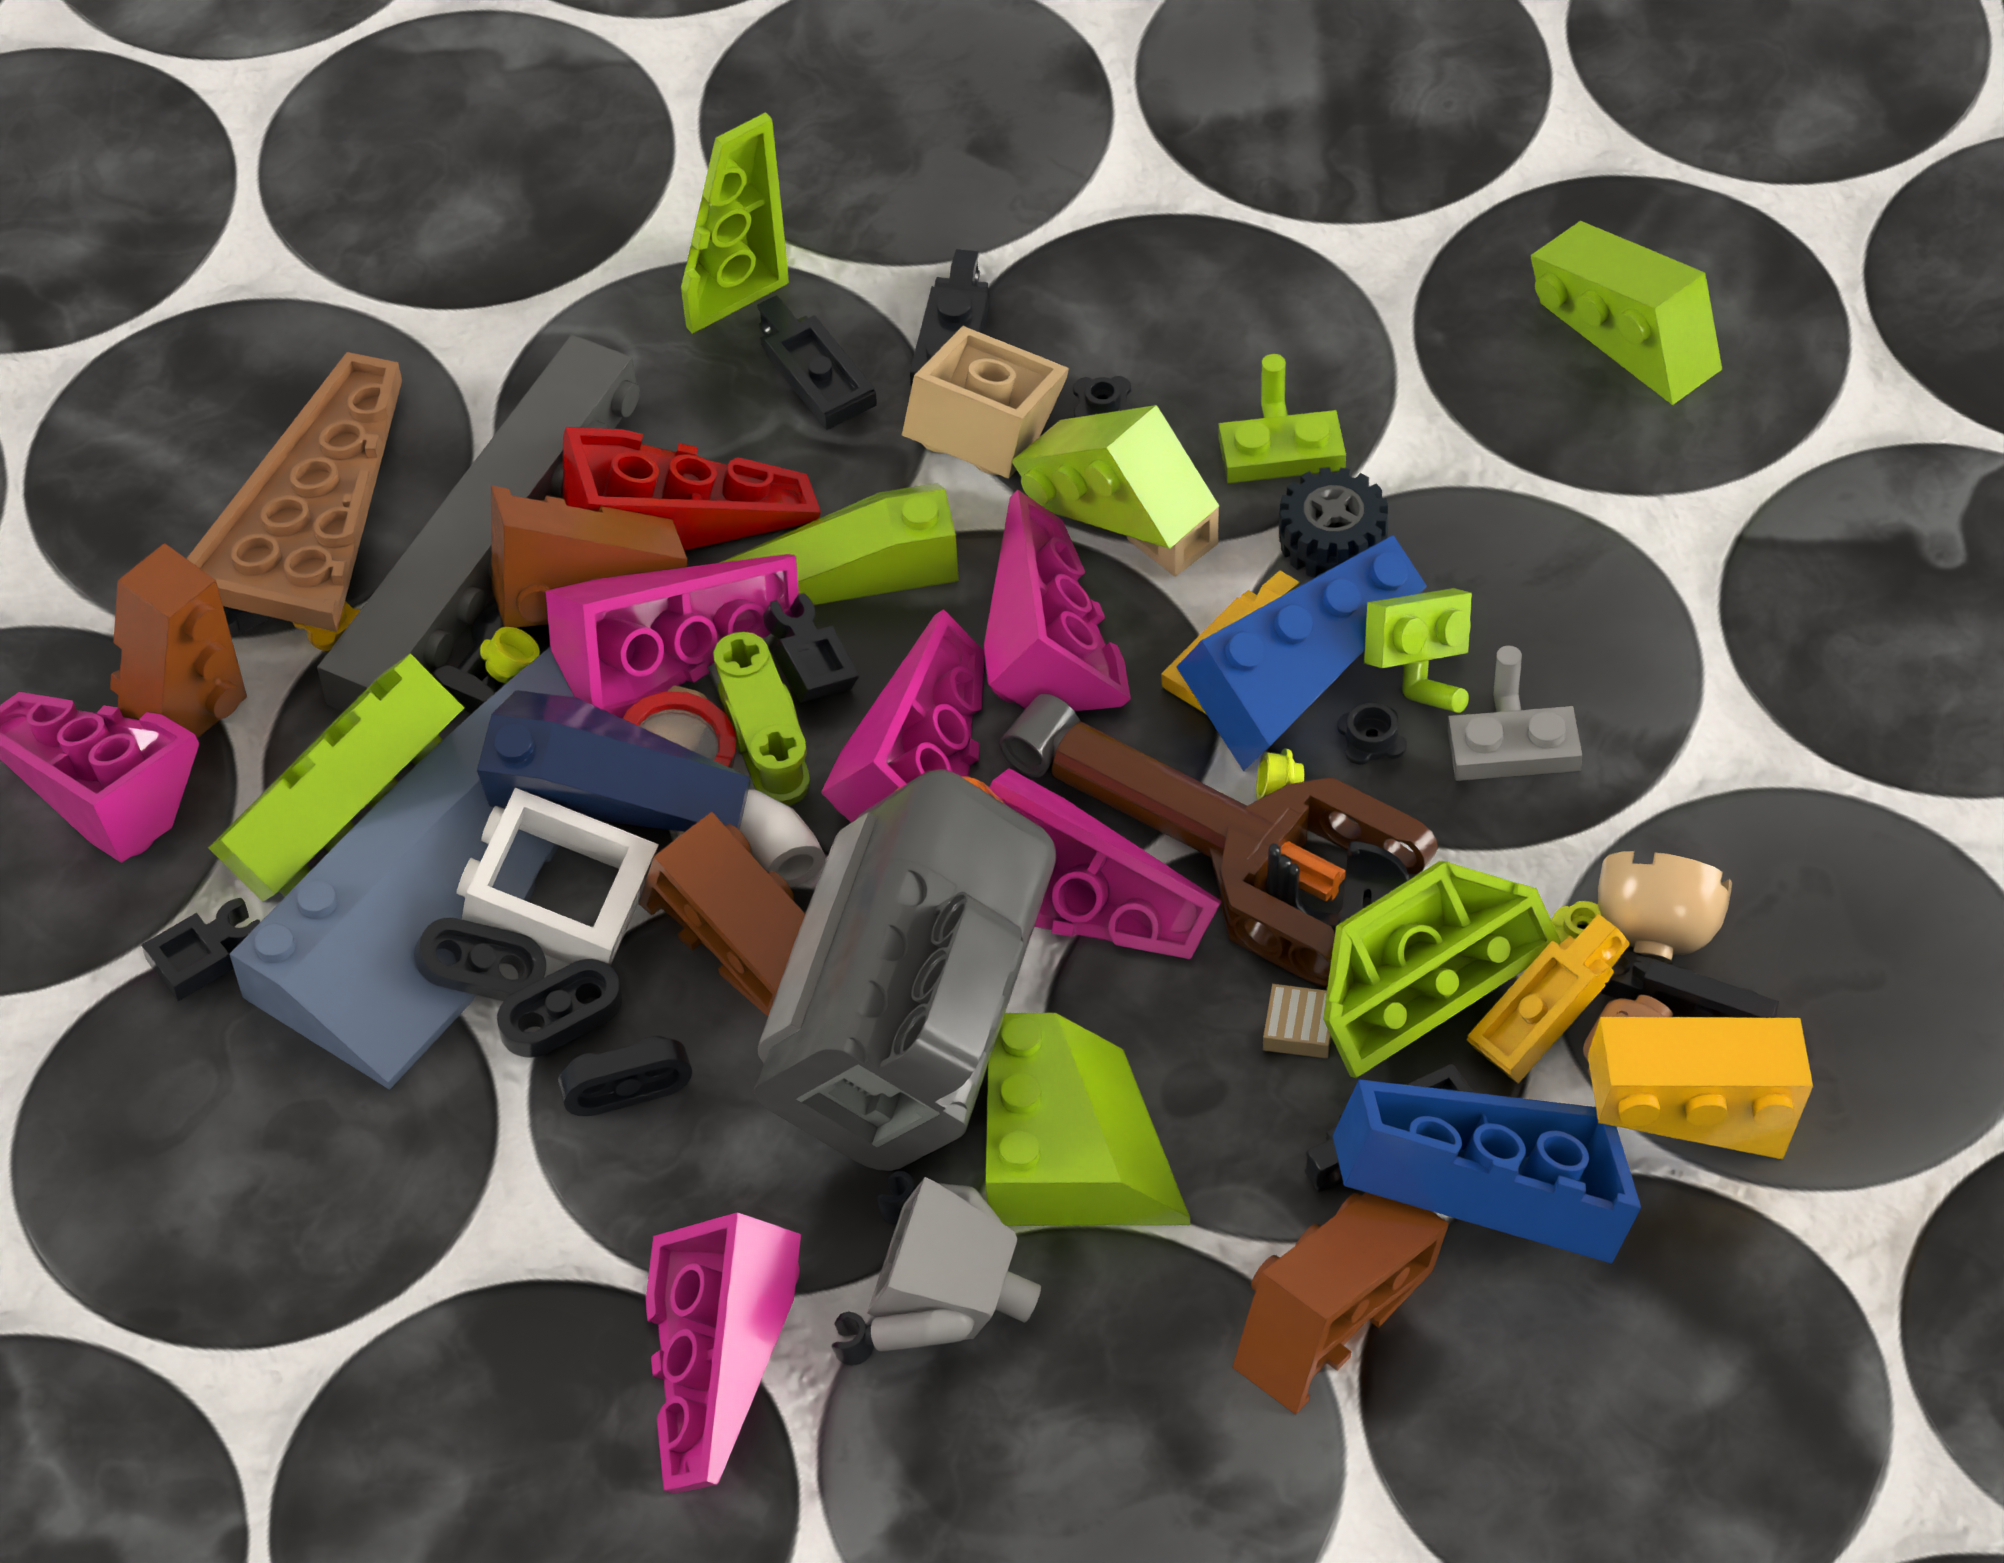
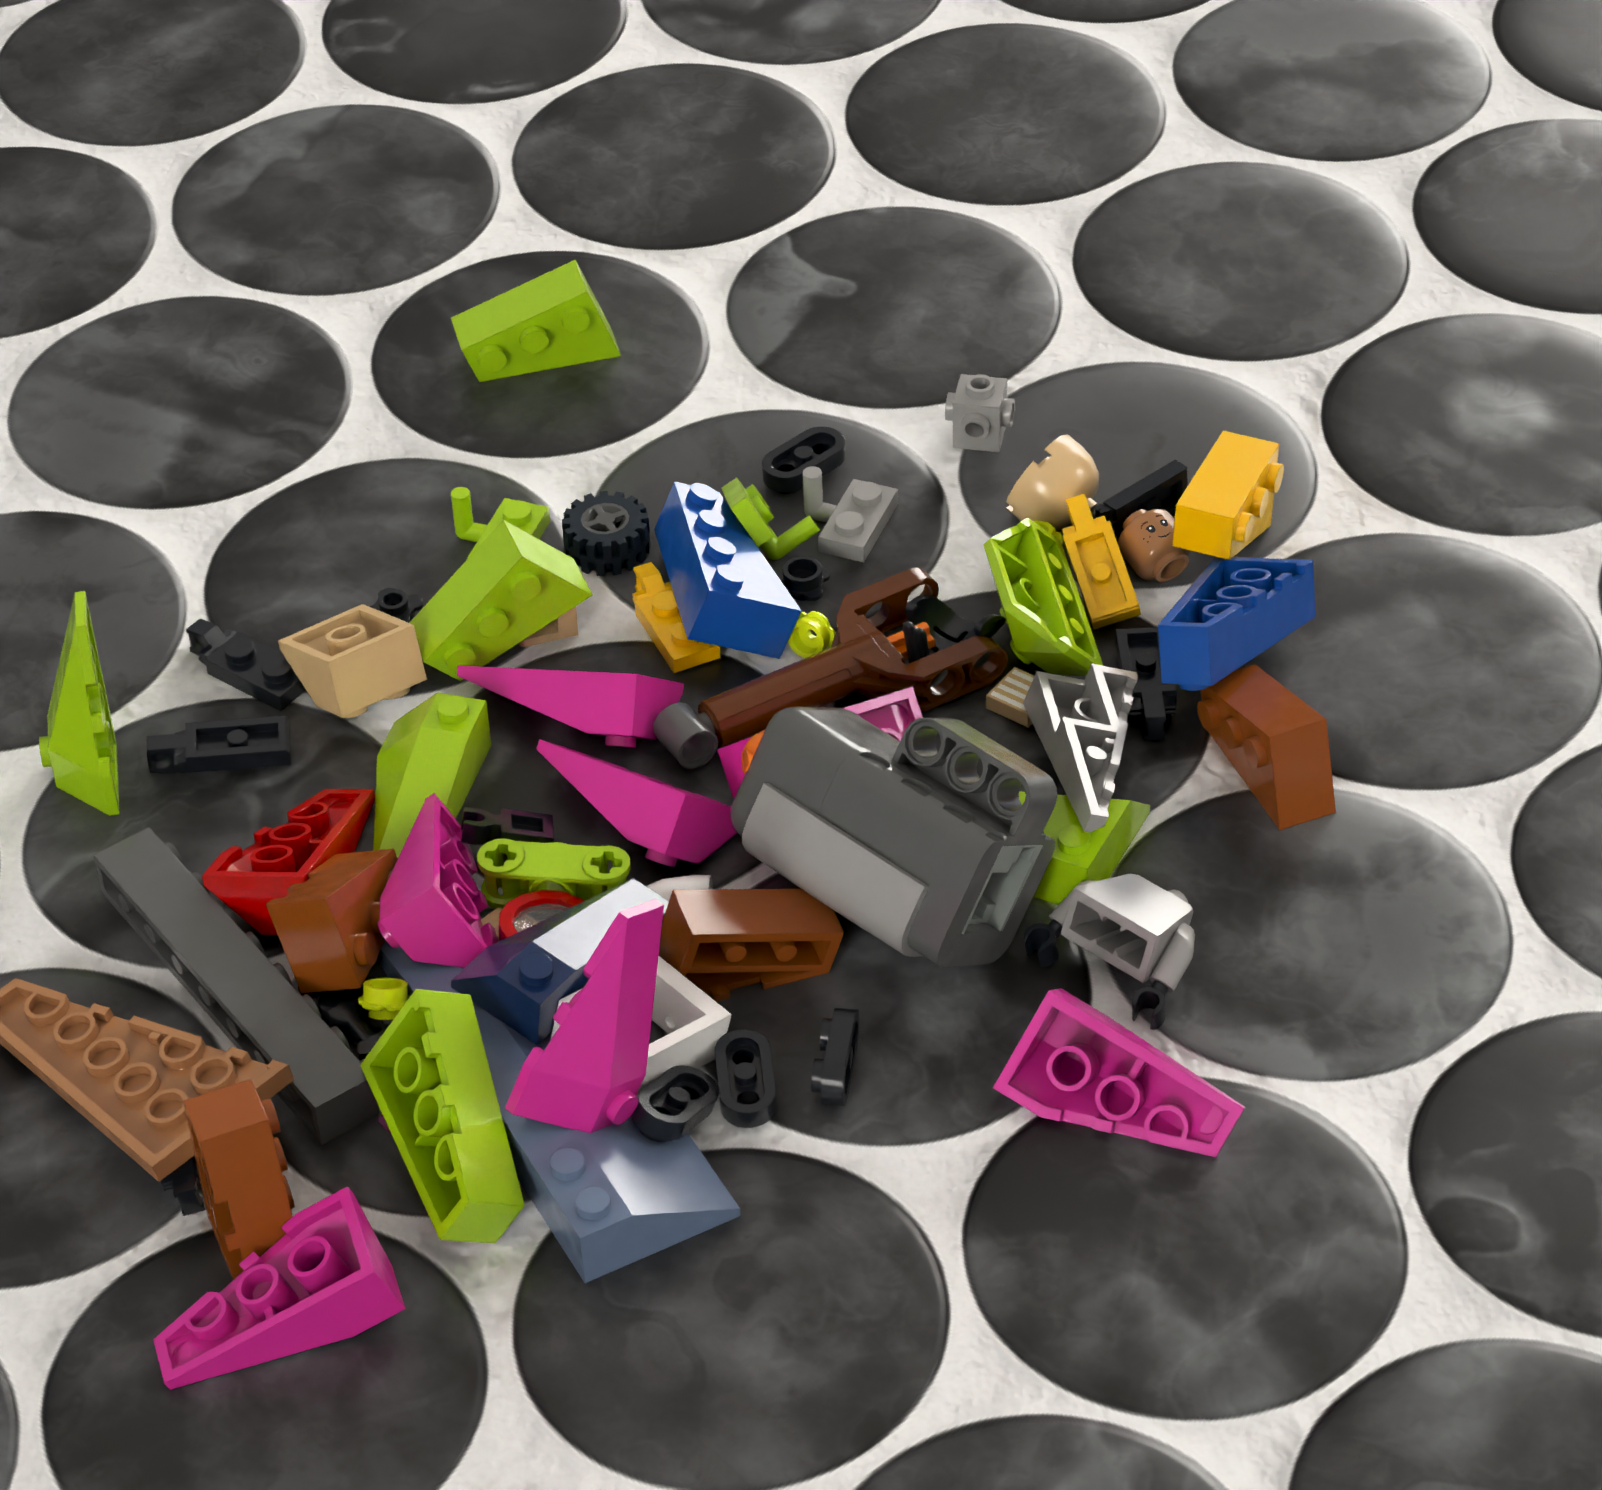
camera: 65 degrees left, 10 degrees down
black plate [141,898,260,1001] -> none
none -> dark pink wedge [505,899,664,1133]
none -> black plate [762,426,845,494]
none -> light grey brick [945,374,1015,452]
none -> light grey wedge [1023,664,1138,832]

